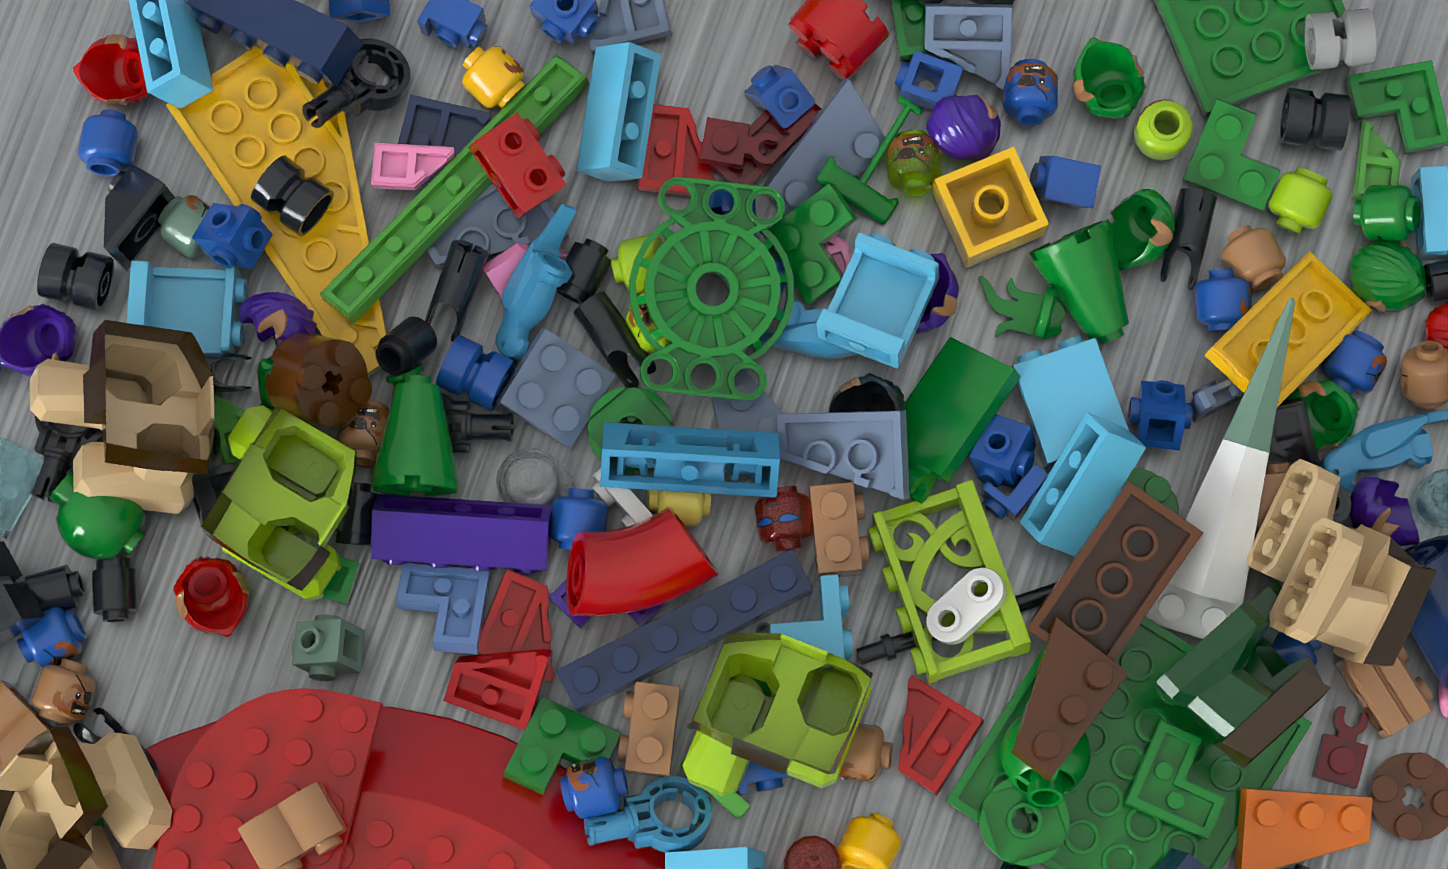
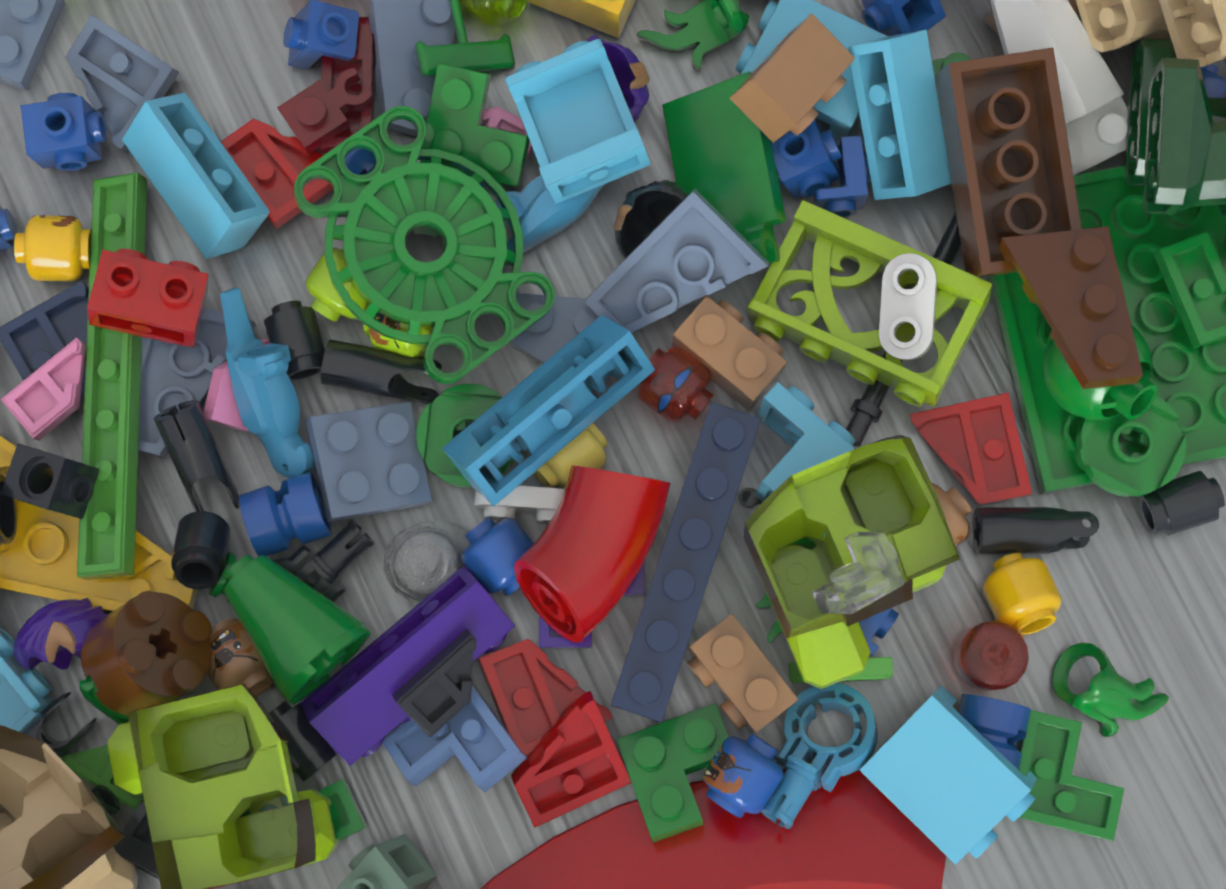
camera: 45 degrees left, 0 degrees up
none -> black brick [0,443,100,519]
none -> black tile [392,629,477,737]
none -> medium nougat brick [729,13,855,143]
none -> clear bracket [812,531,905,614]
none -> black piece [972,507,1099,555]

